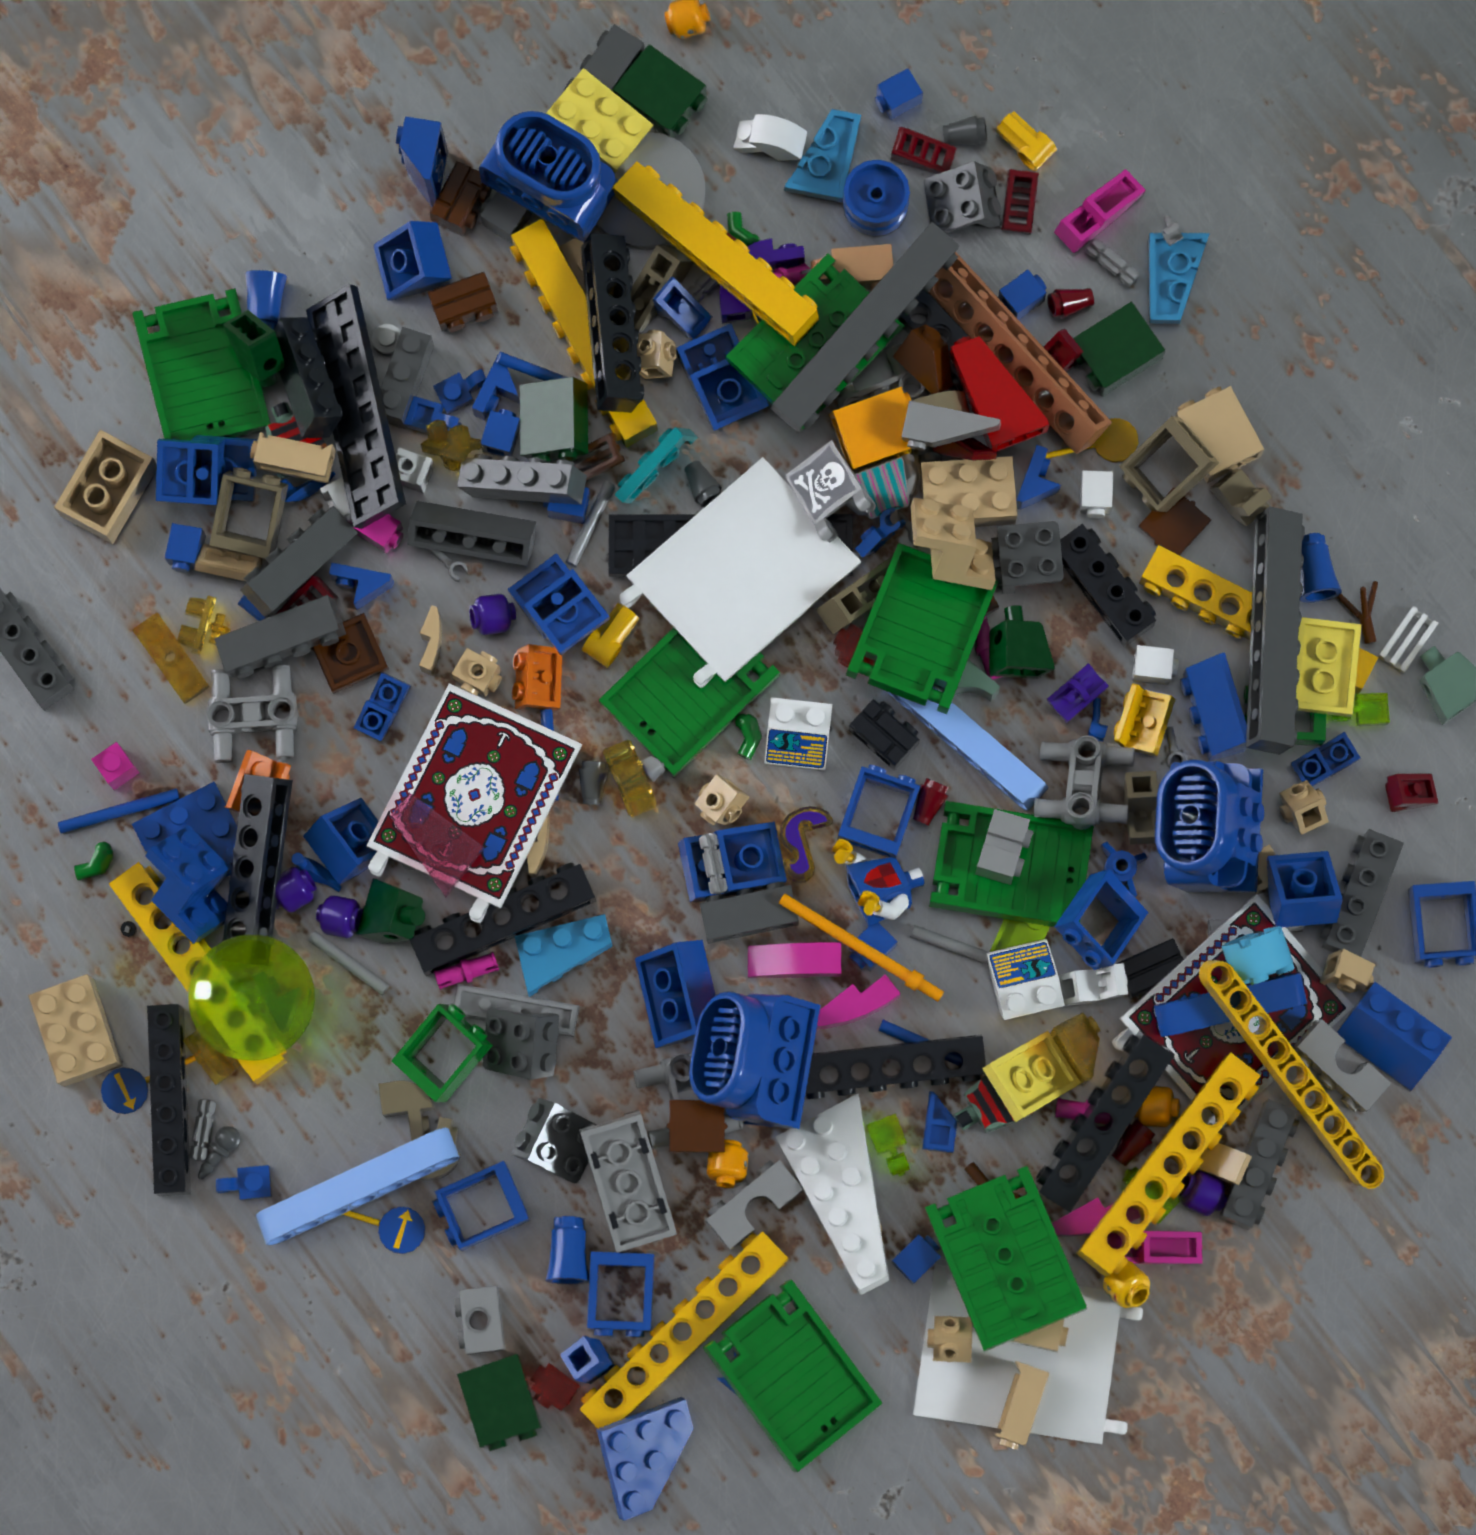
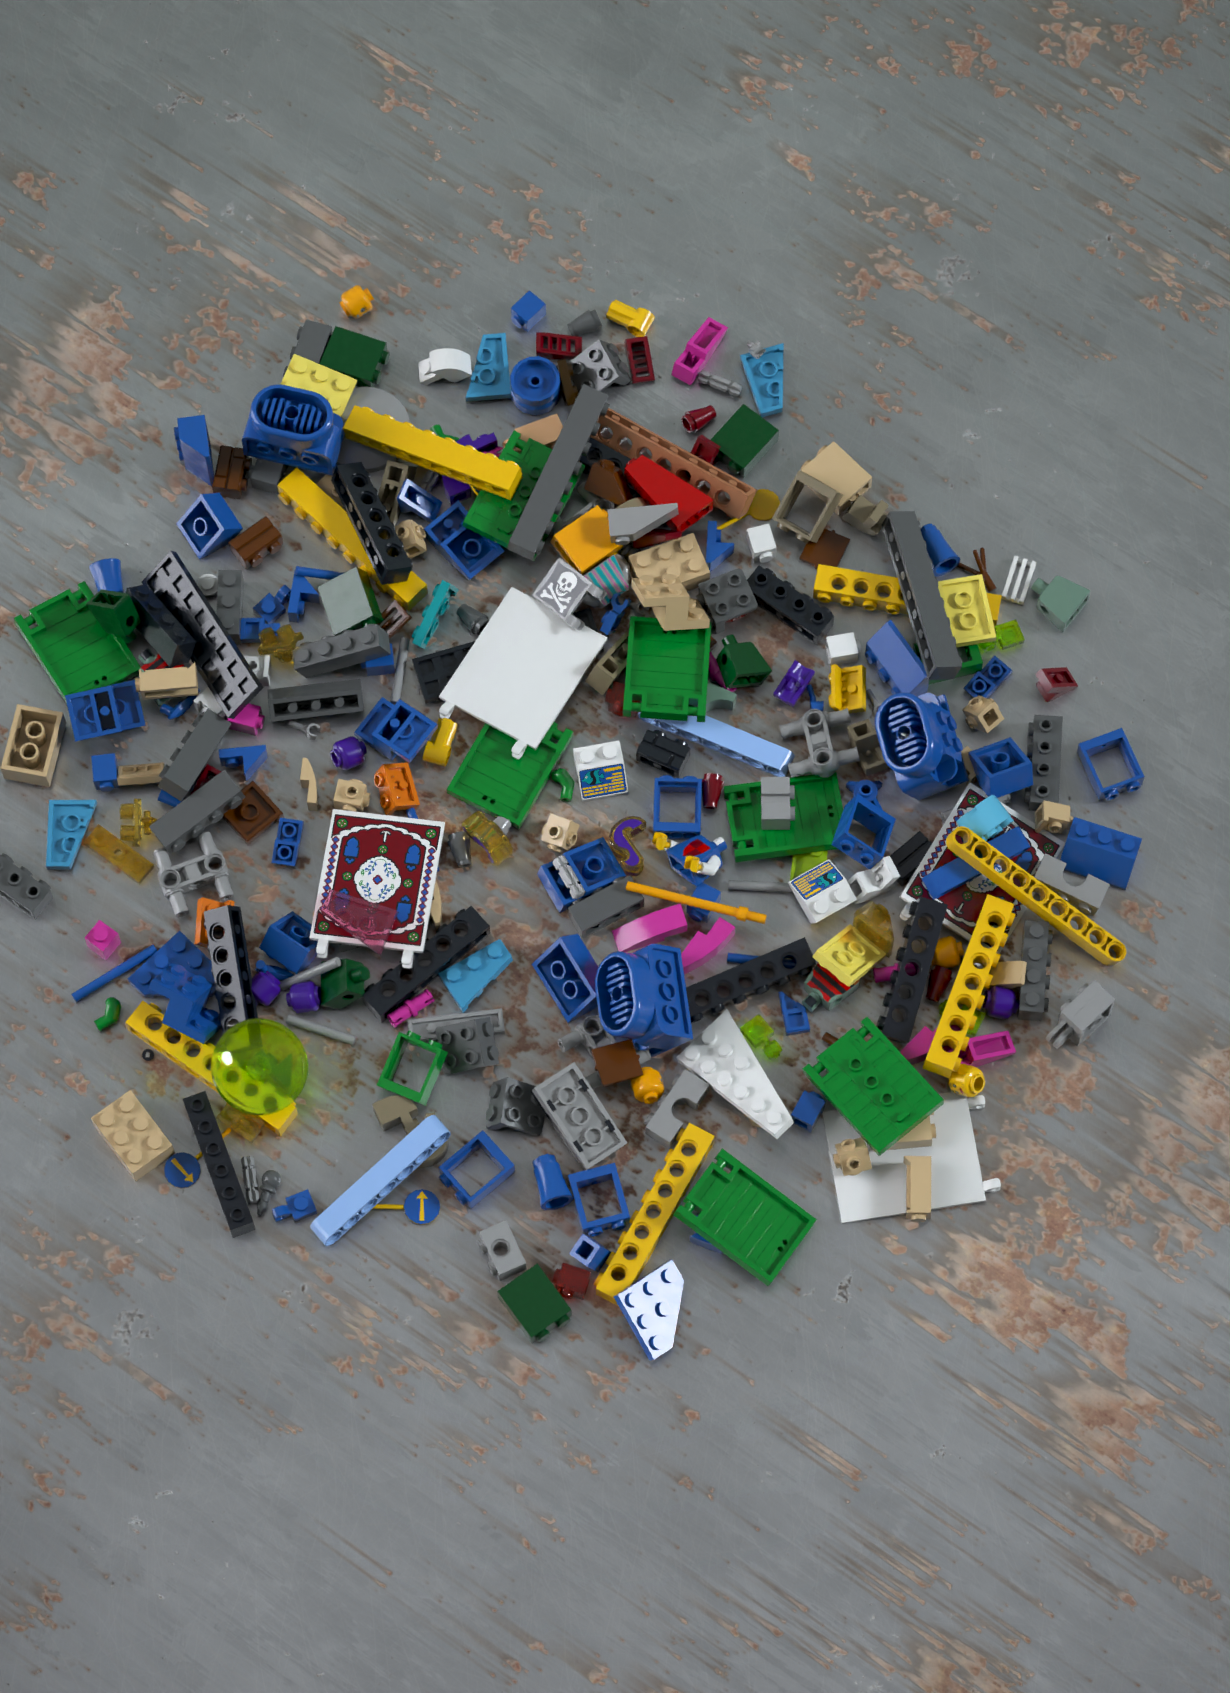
camera: 20 degrees left, 10 degrees down
dark tan window [209,467,288,558] -> none
blue brick [480,409,520,457] -> none
blue brick [998,269,1047,320] -> none
none -> dark azure wing [46,800,97,870]
none -> light grey bar [279,957,341,990]
none -> dark brown wing [553,359,578,406]
none -> light grey brick [1046,980,1116,1049]

